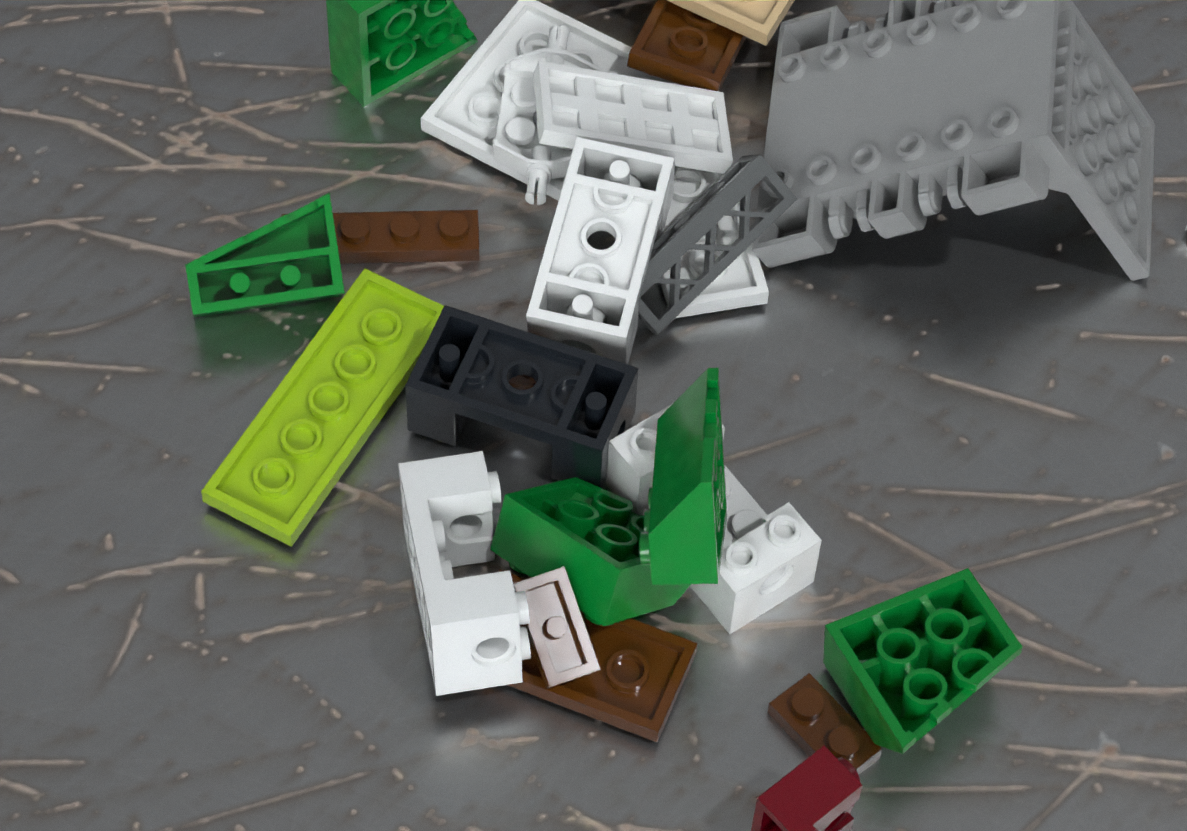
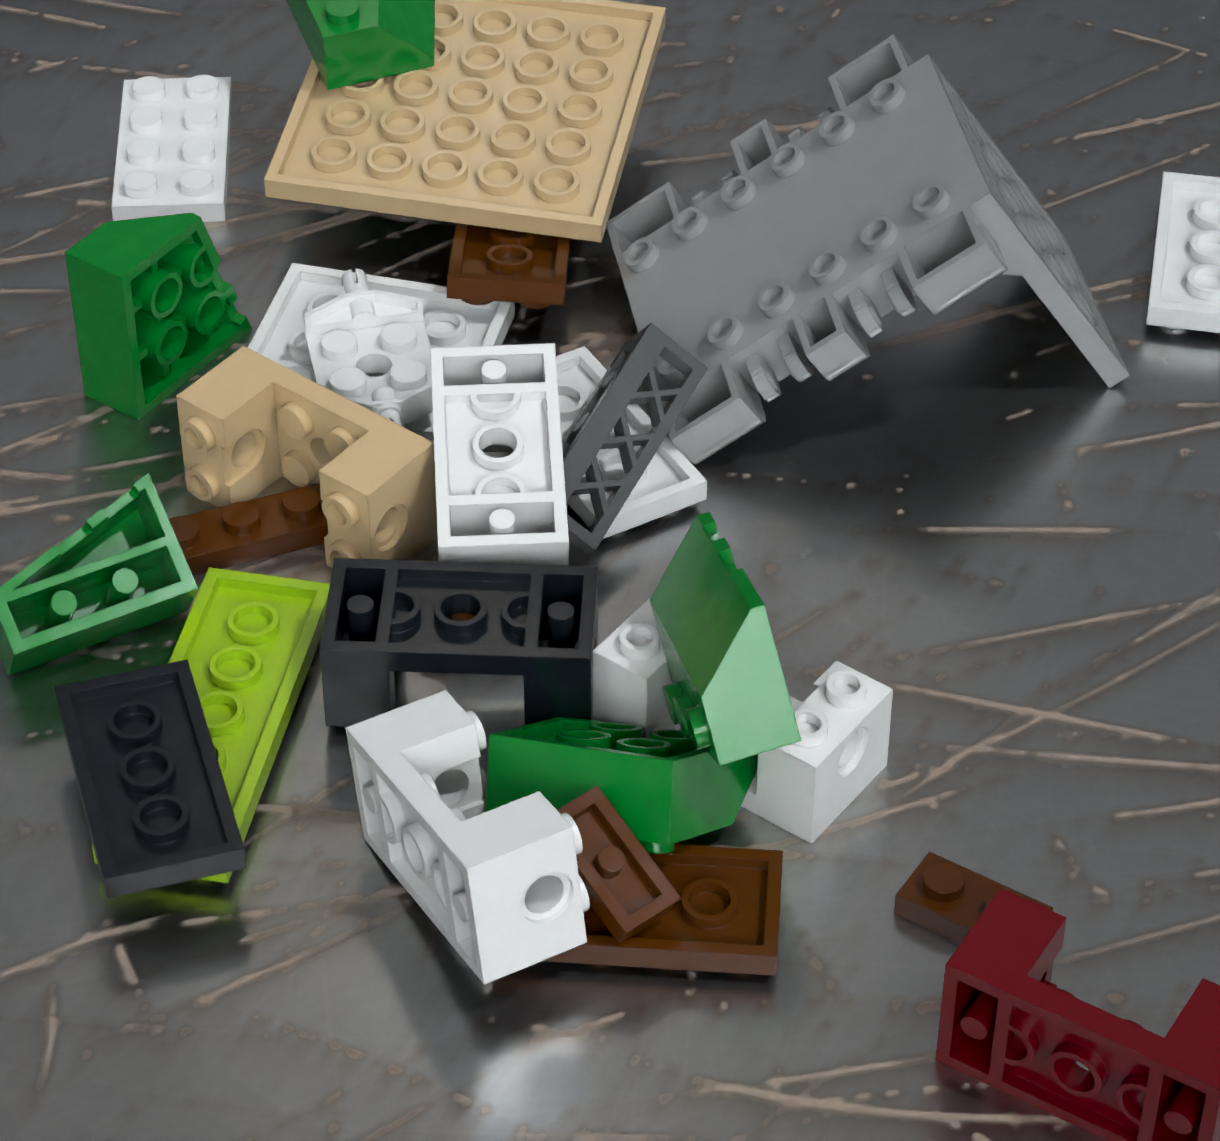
camera: 15 degrees left, 15 degrees down
white plate [533,61,733,174] -> none
green wedge [823,568,1022,754] -> none
none -> black plate [55,659,247,899]
none -> tan plate [176,346,438,569]

